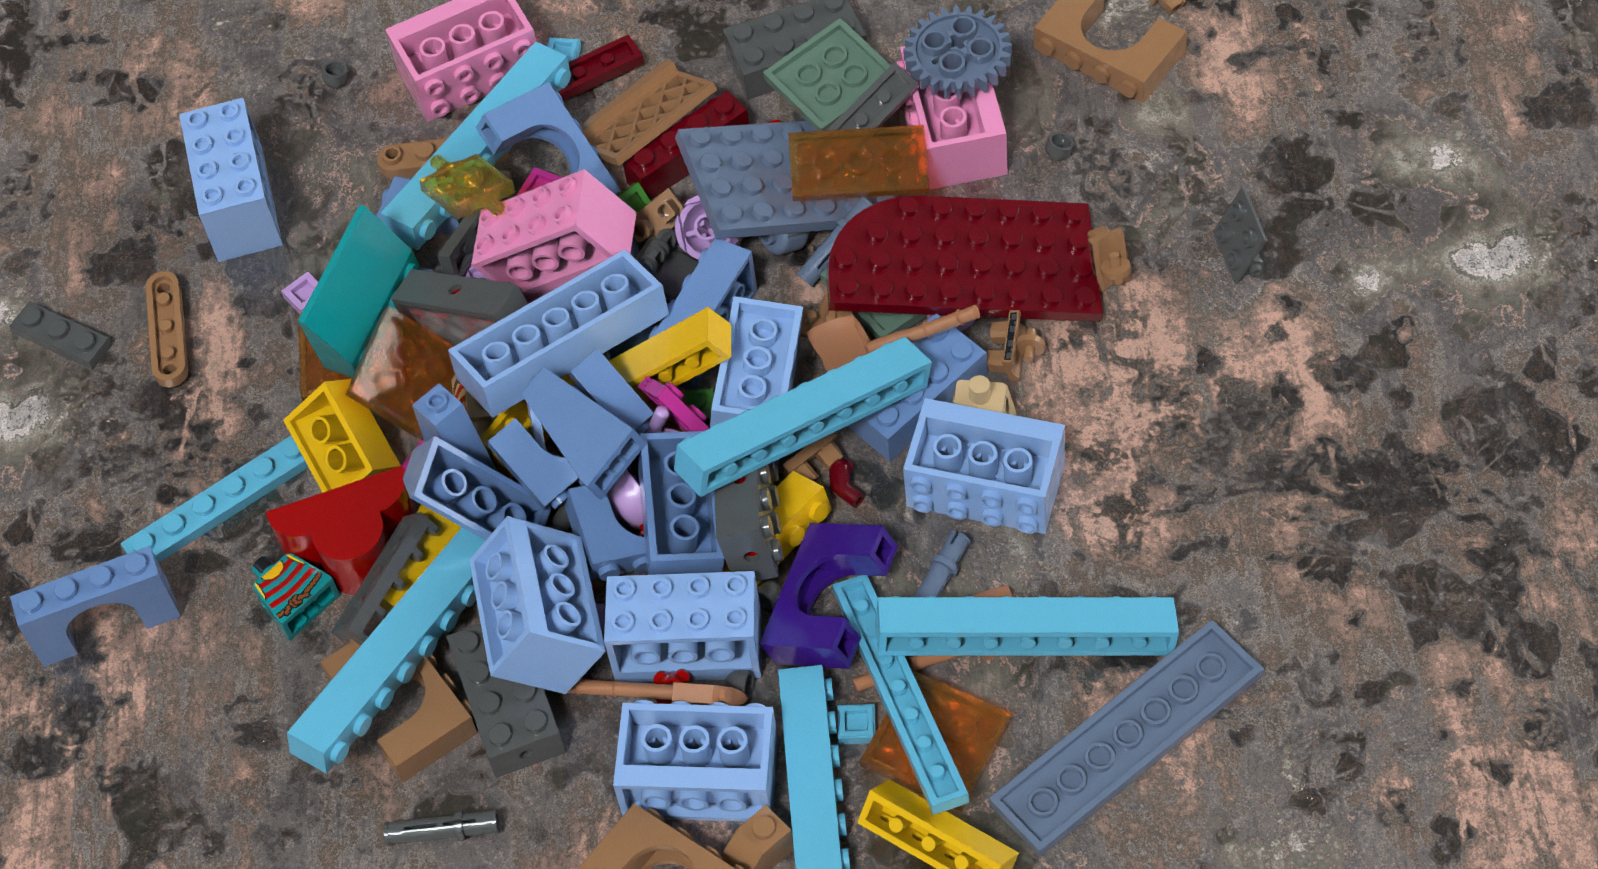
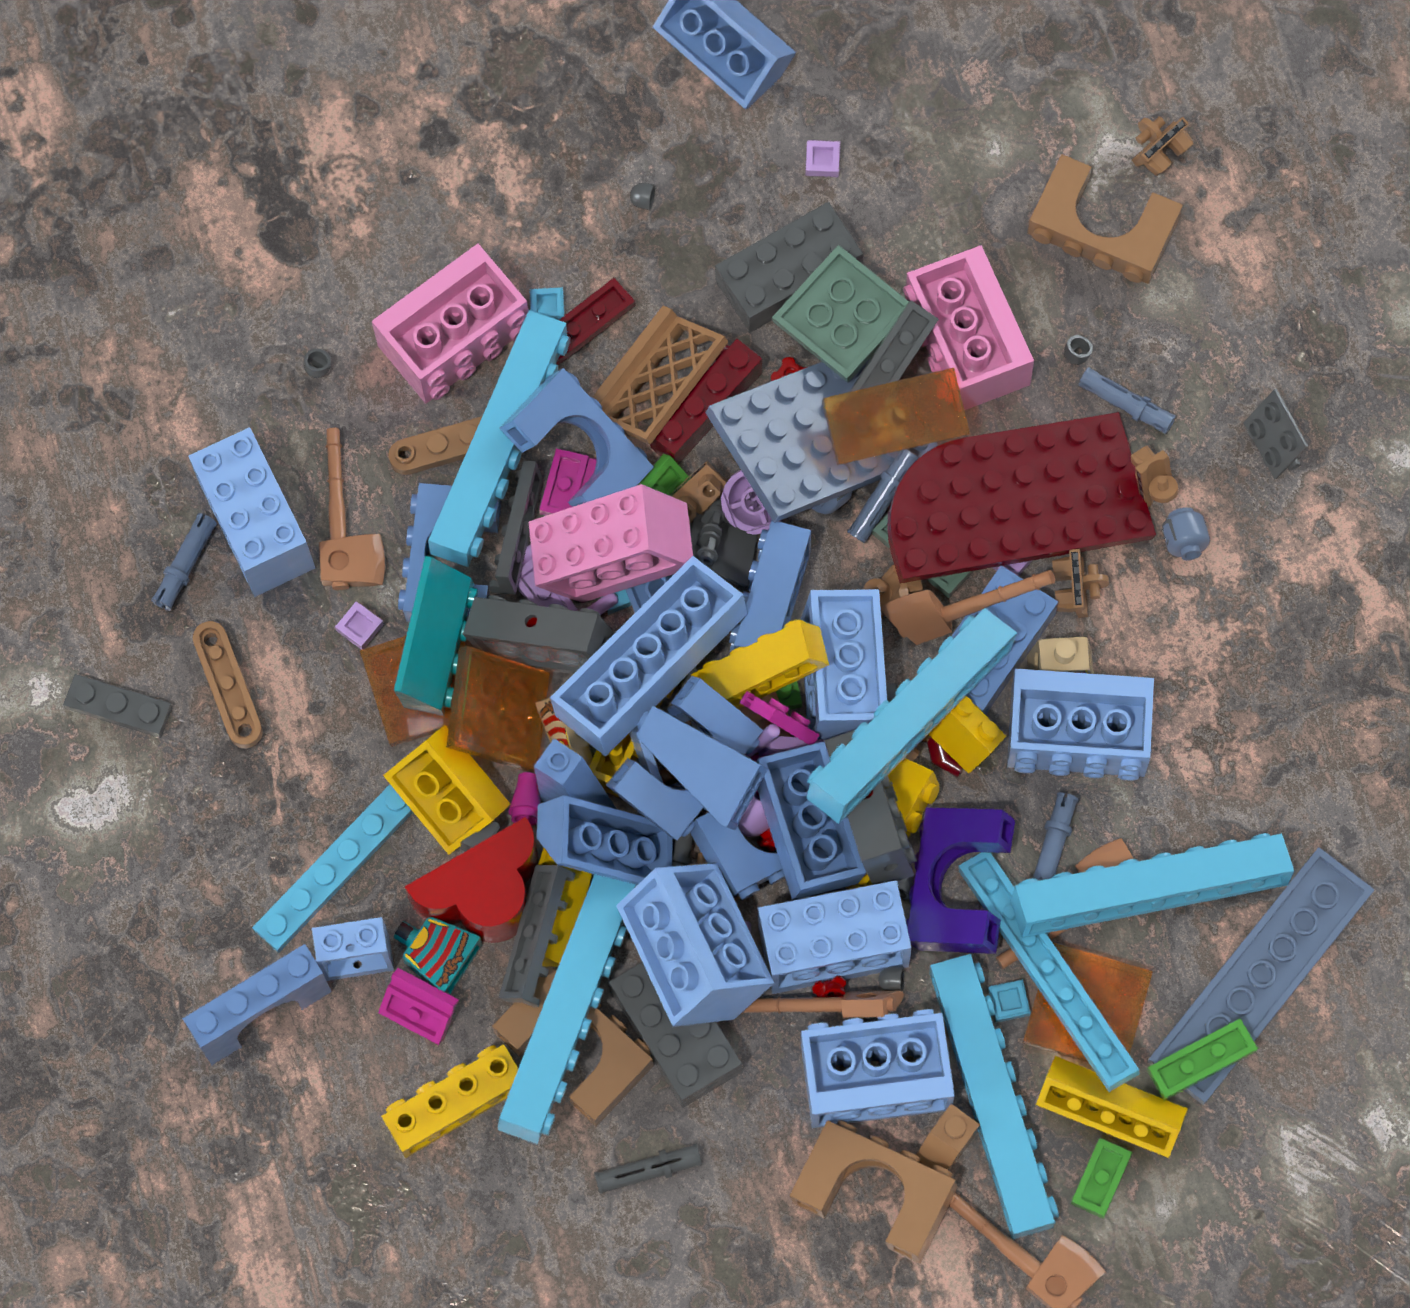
camera: 15 degrees left, 15 degrees up
clear yellow plate [420,154,515,219] -> none
sand blue gear [903,5,1012,99] -> none
none -> sand blue pin [151,513,217,611]
none -> light blue window [312,917,394,981]
none -> nougat piece [319,428,385,590]
none -> dark pink plate [378,968,459,1045]
none -> yellow brick [381,1044,518,1159]
none -> yellow brick [929,696,1006,774]
none -> sand blue pin [1078,367,1176,435]
none -> bright green plate [1147,1019,1258,1101]
none -> sand blue head [1162,508,1210,561]

